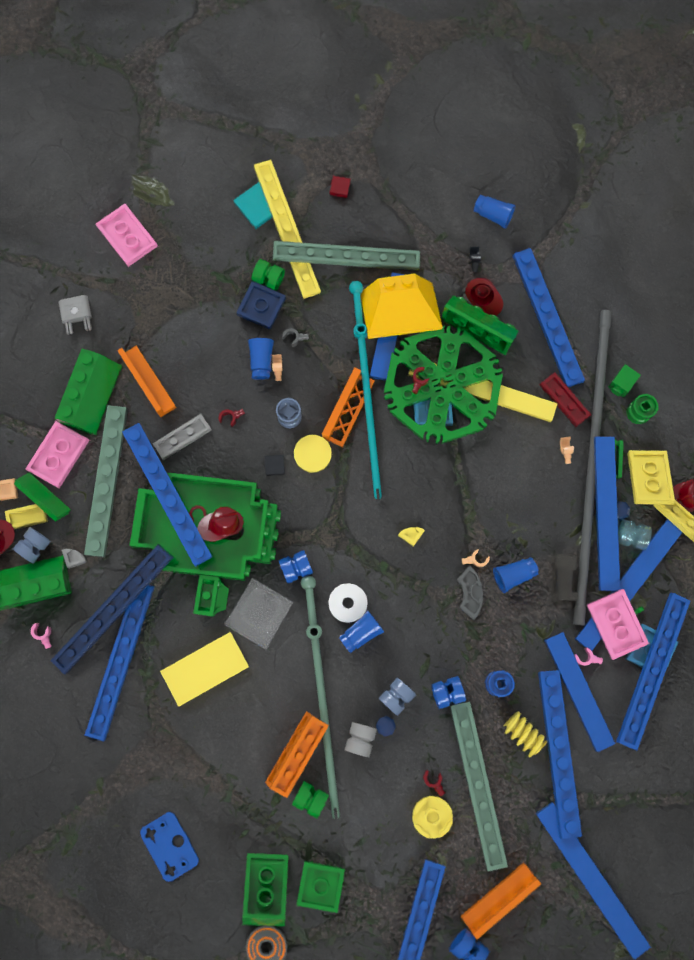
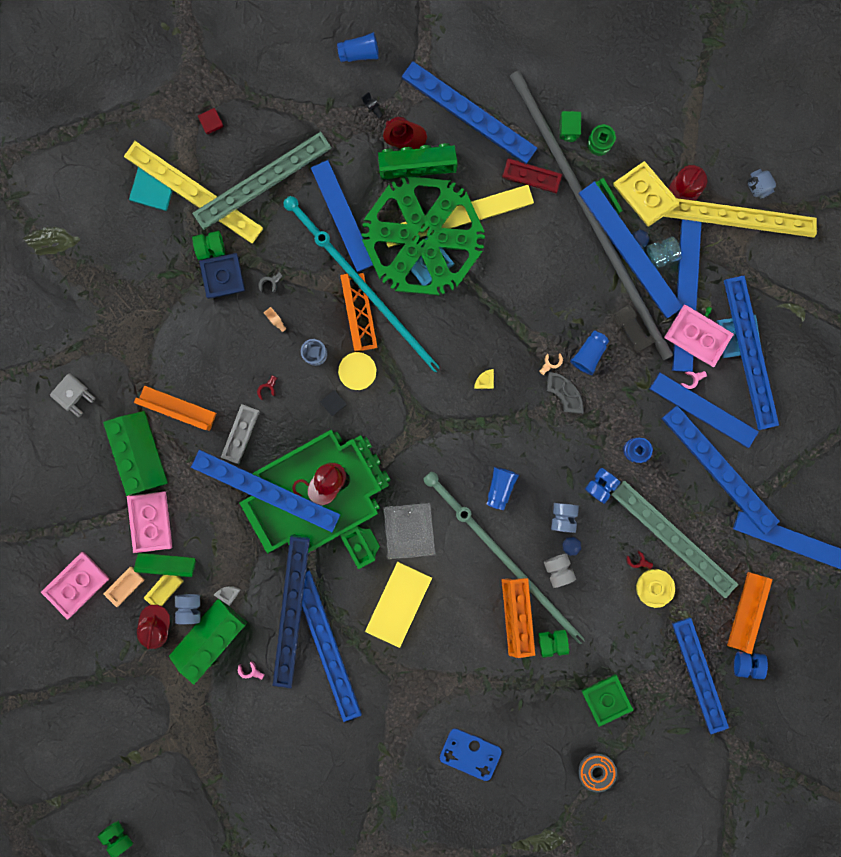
camera: 30 degrees left, 10 degrees up
sand green plate [84,405,128,558] -> none
bright pink tile [96,204,158,267] -> none
green slope [243,853,288,926] -> none
blue plant [248,338,274,380] -> none
blue wheel [278,550,313,584] -> none
white tile [329,583,368,623] -> none
yellow slope [361,274,442,339] -> none
dark red piece [412,367,430,394] -> none
light yellow piece [504,711,547,758] -> none
light nougat piece [560,437,574,464] -> none

